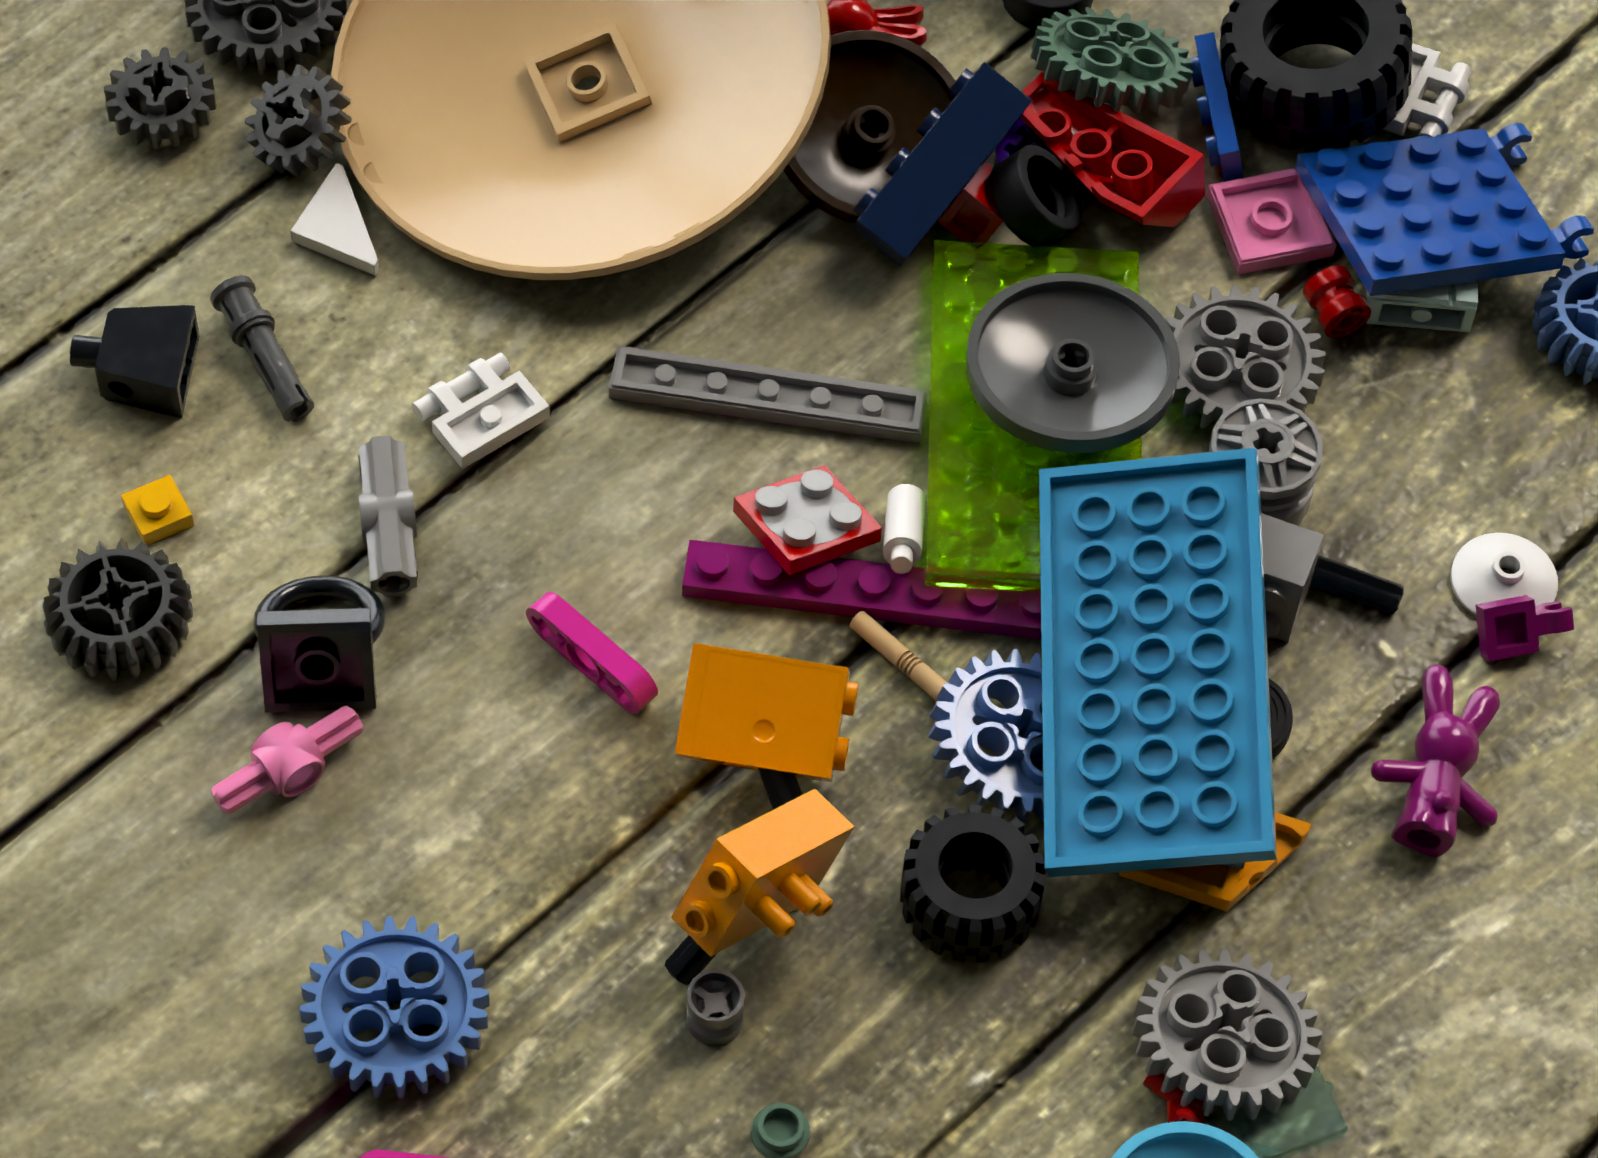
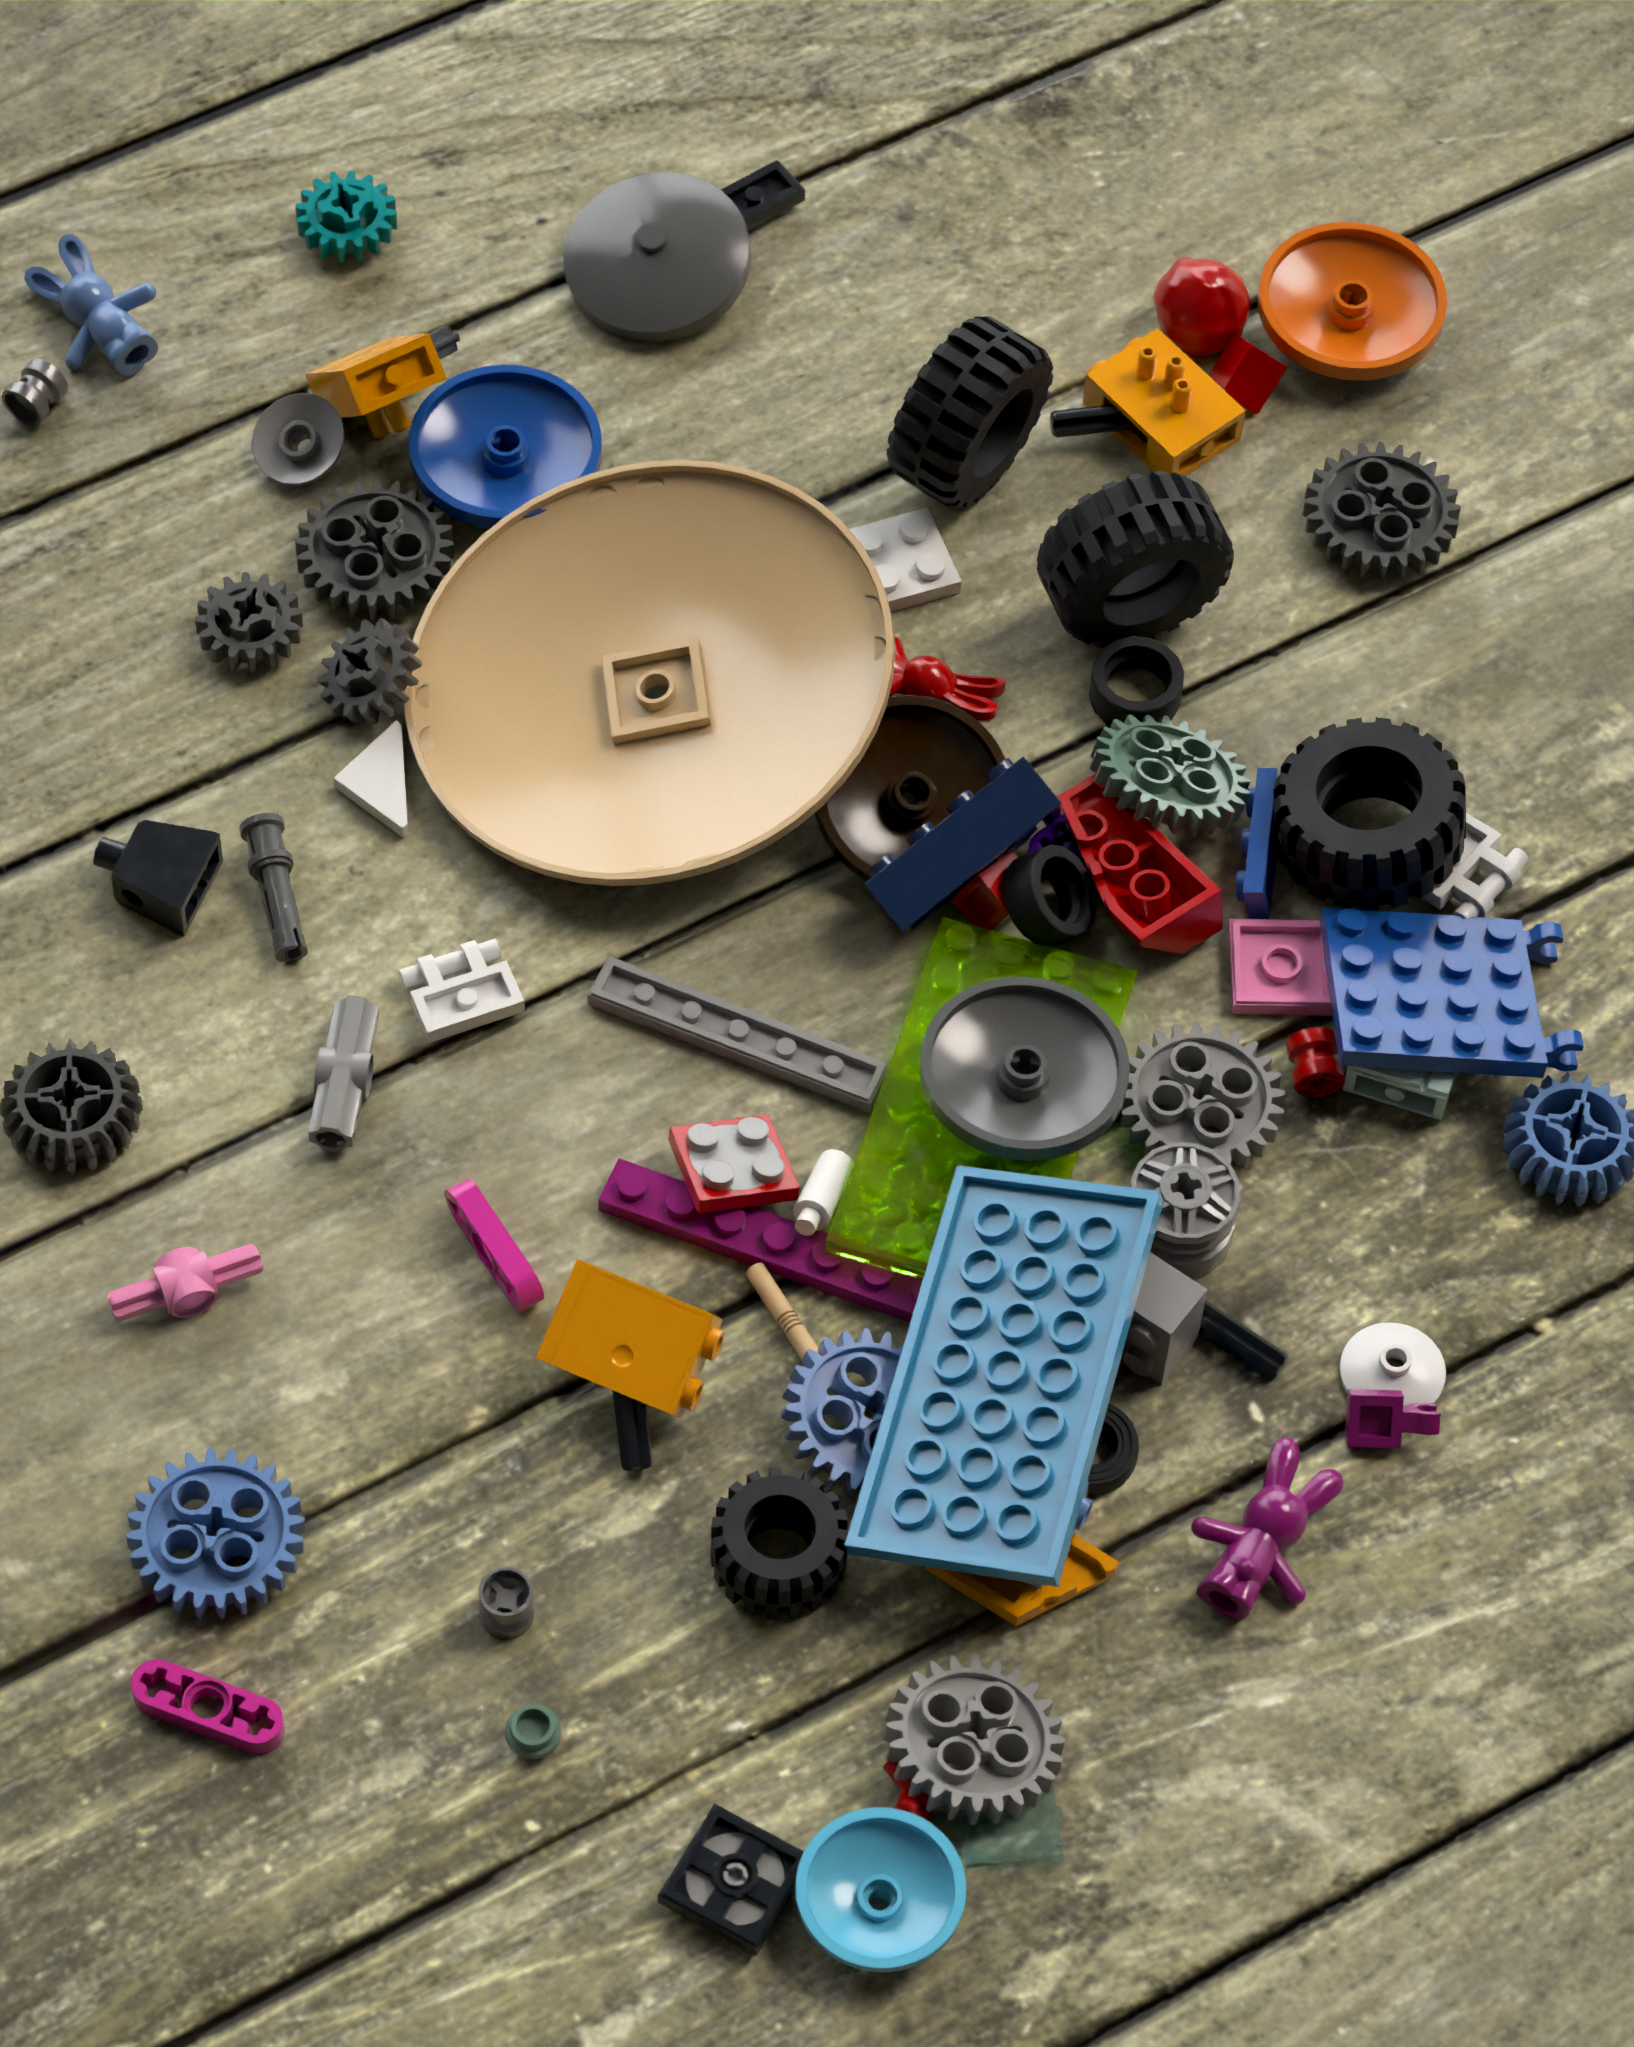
camera: 15 degrees right, 0 degrees up
yellow plate [121,474,194,546] -> none
black tile [253,575,386,713] -> none
light orange piece [665,789,855,985] -> none

